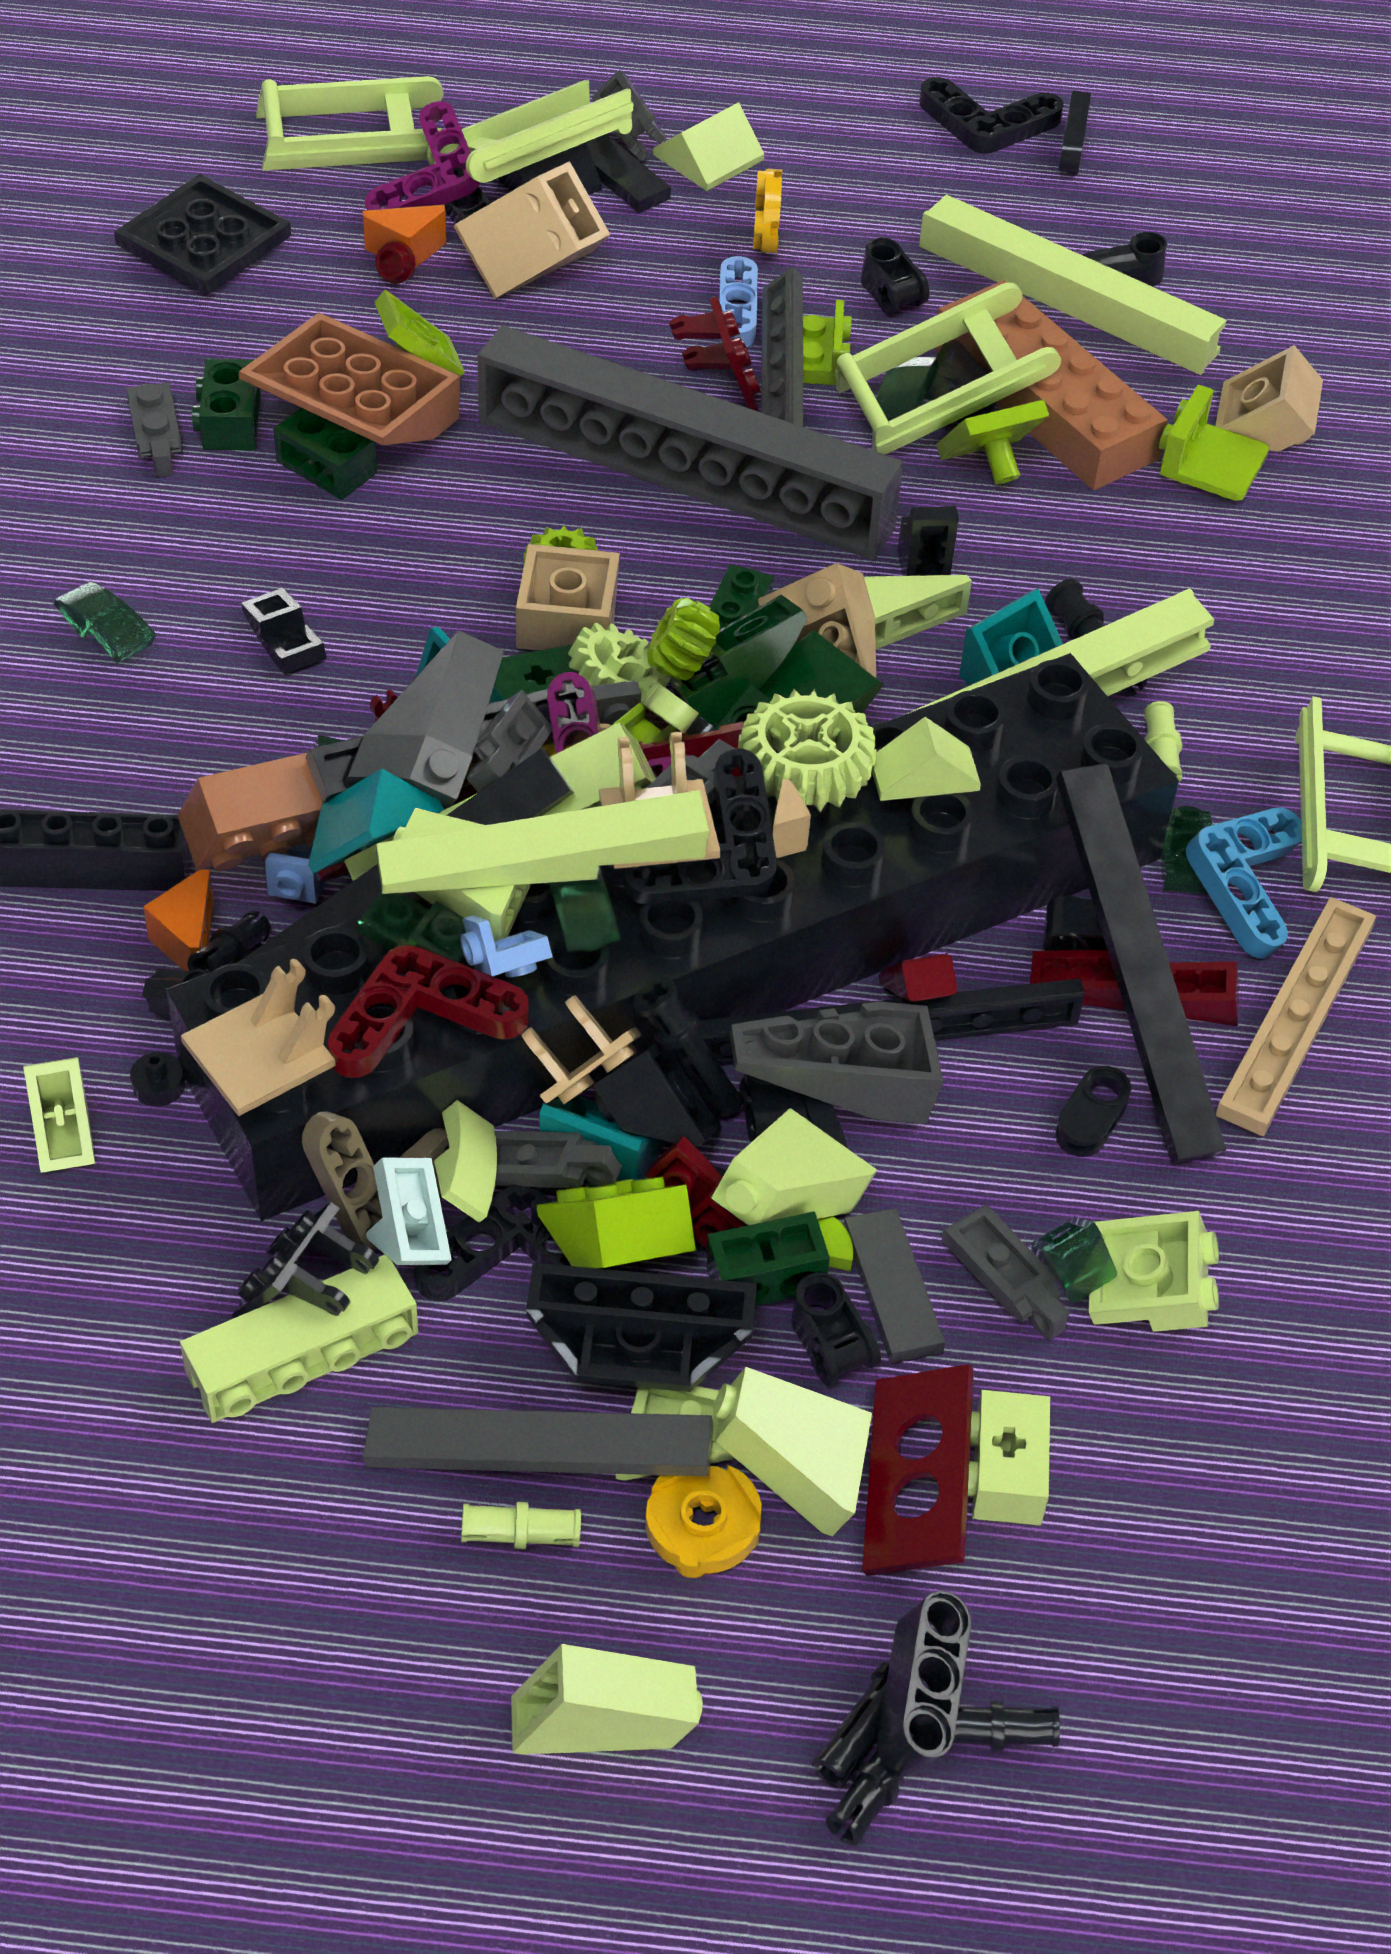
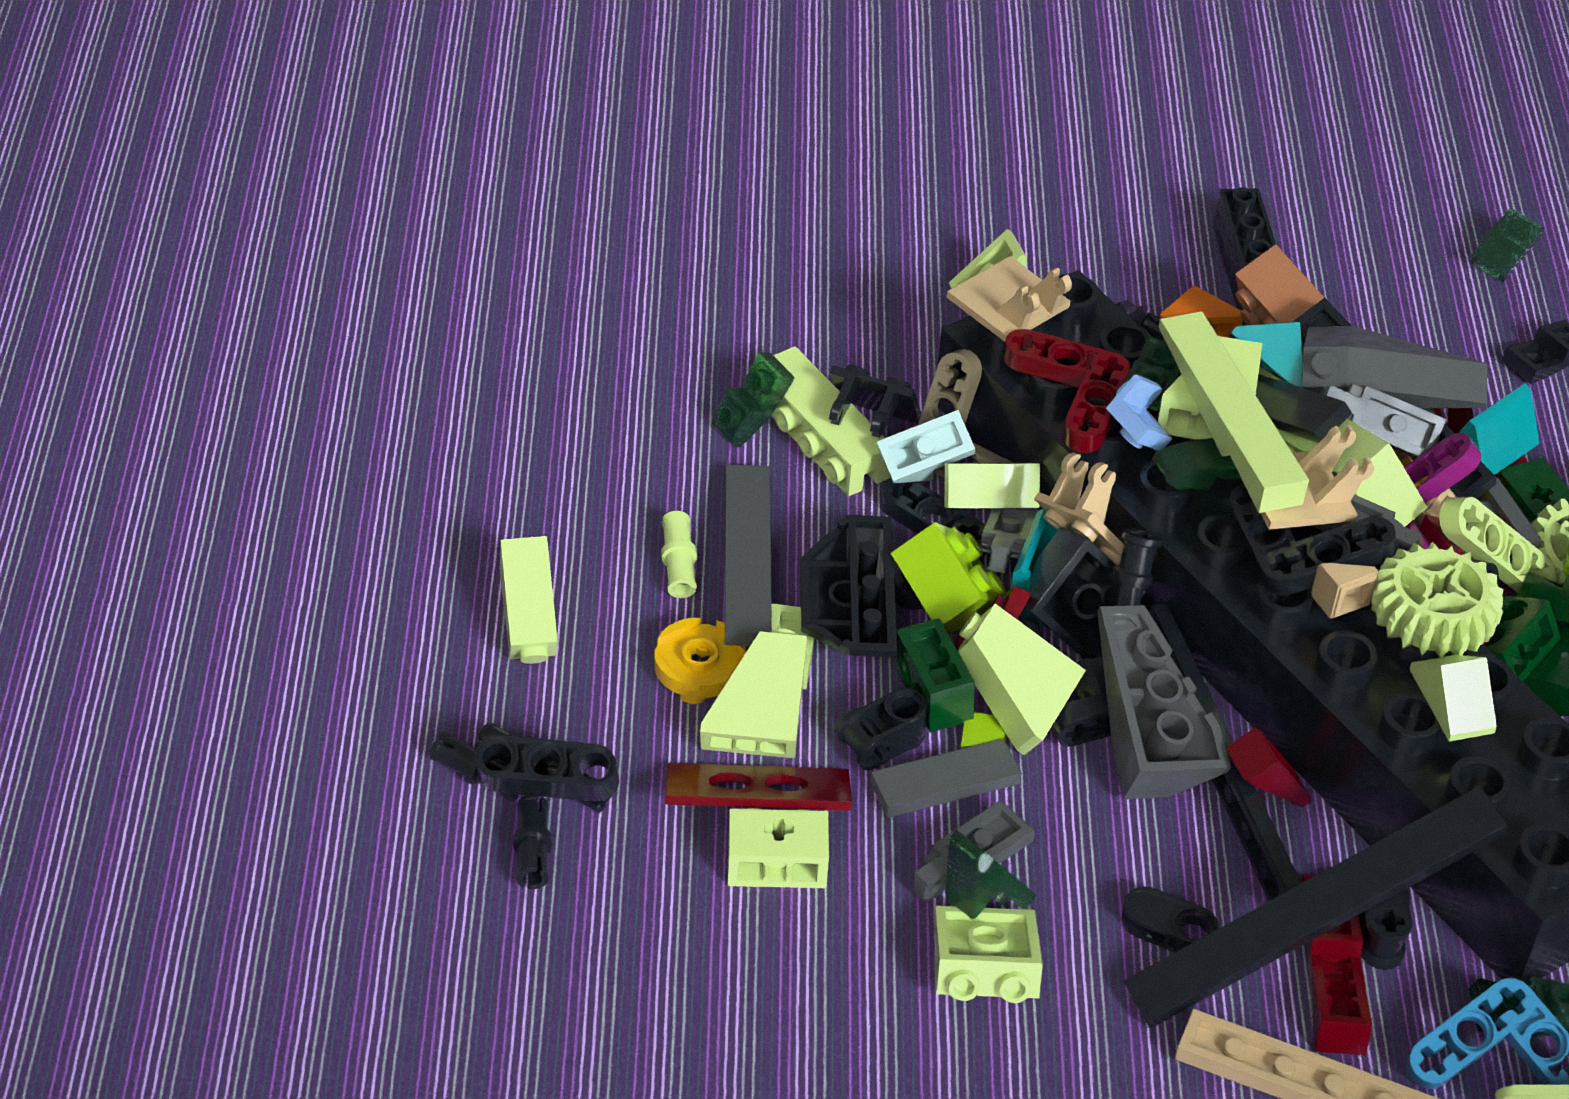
camera: 85 degrees right, 5 degrees down
none -> clear green slope [711,352,795,447]

